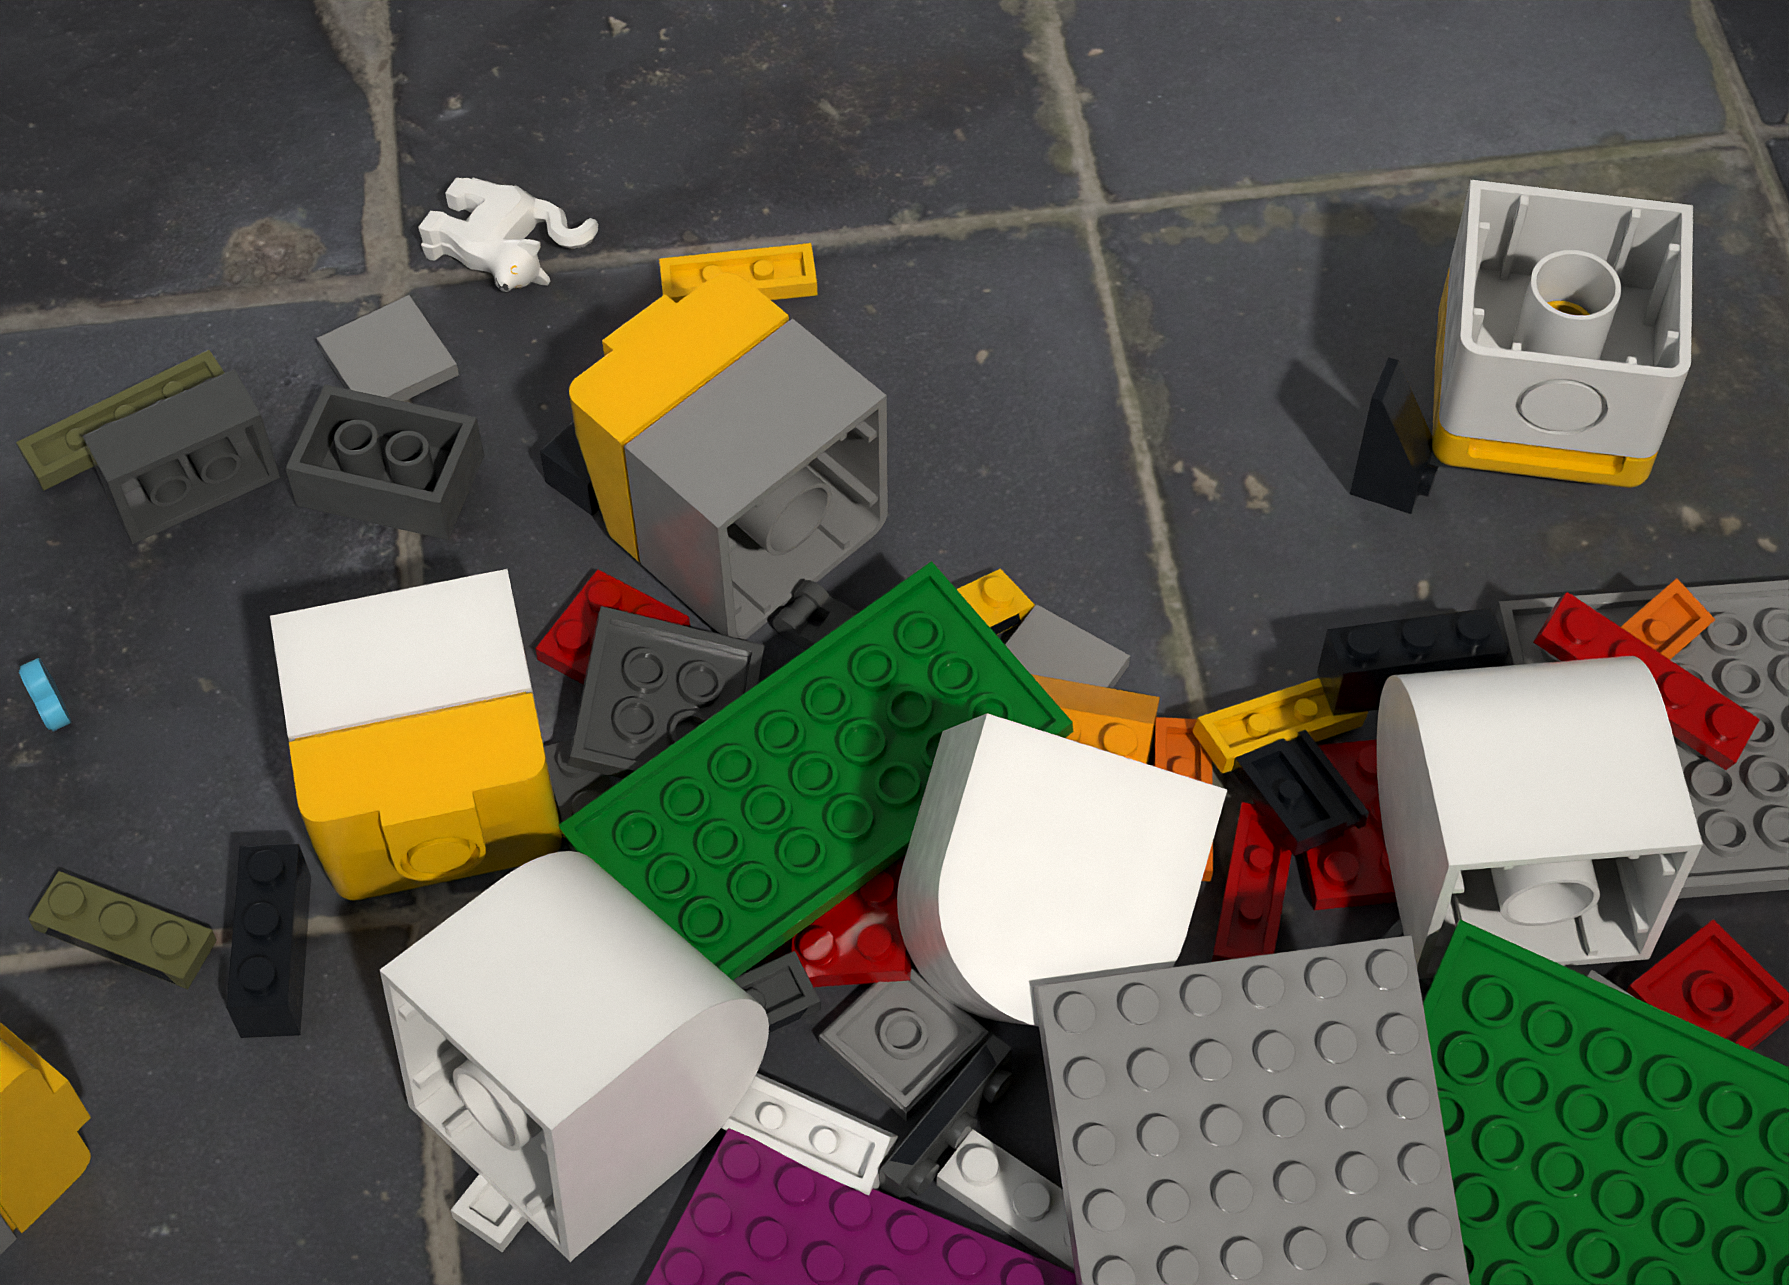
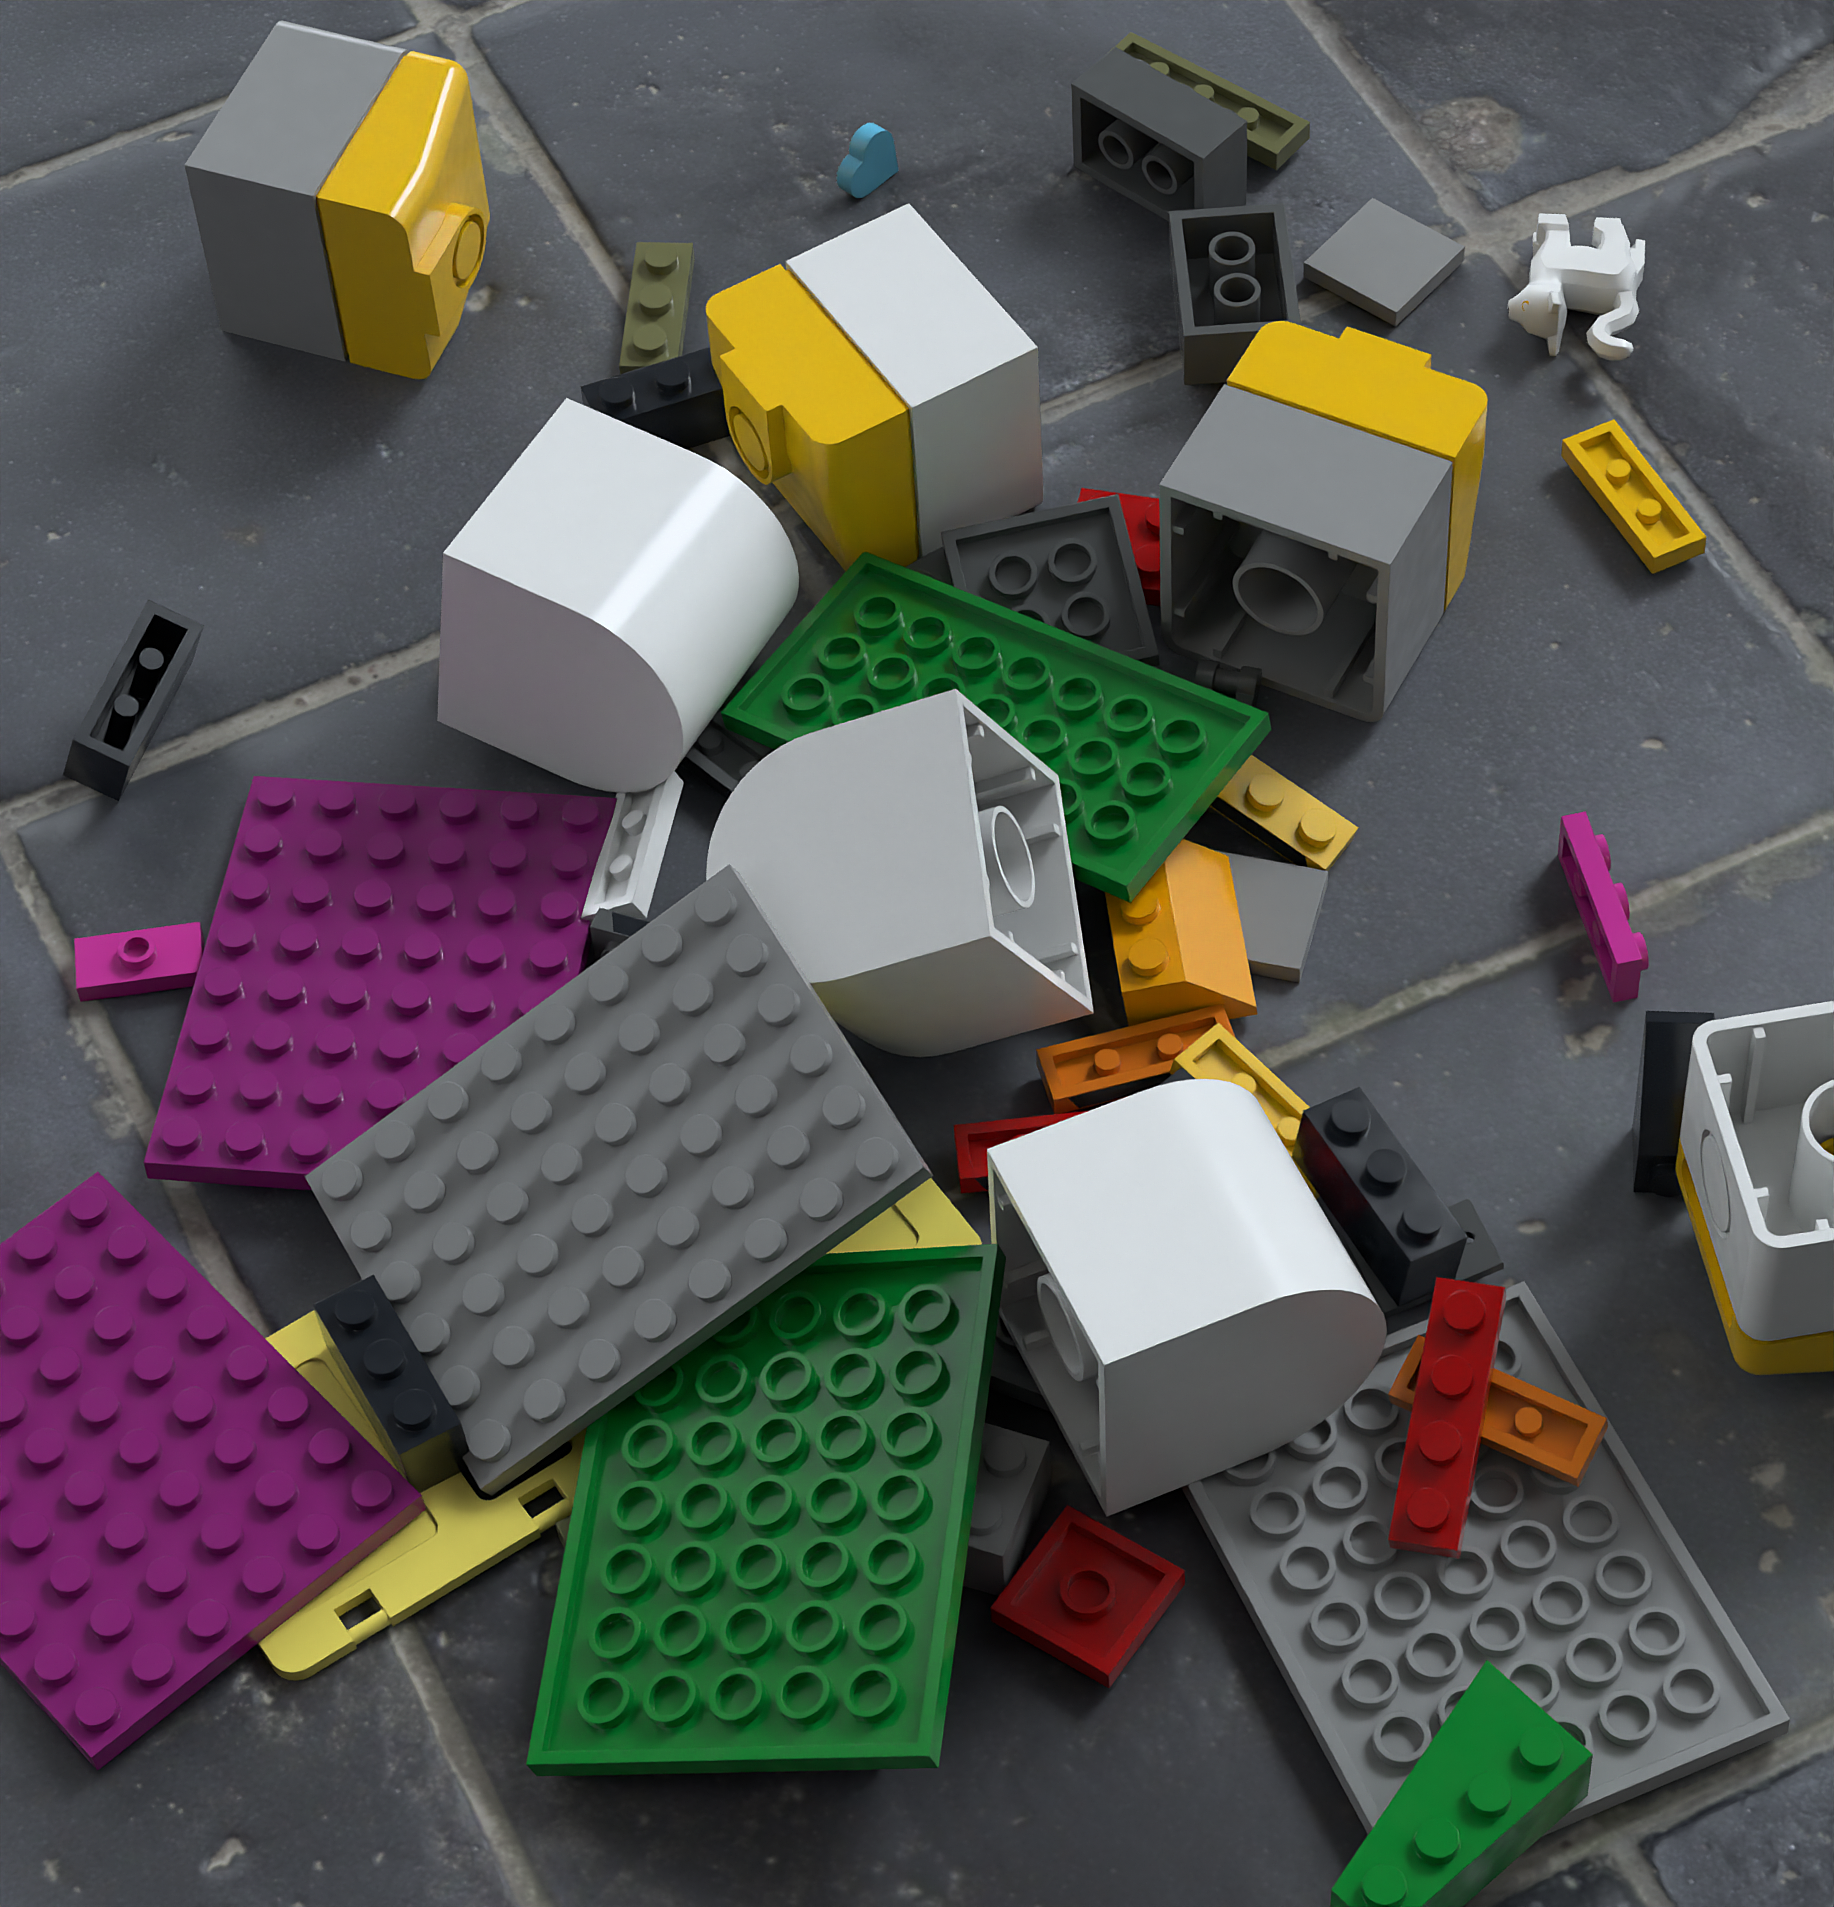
camera: 75 degrees right, 5 degrees down
none -> dark pink plate [1558,811,1649,1003]

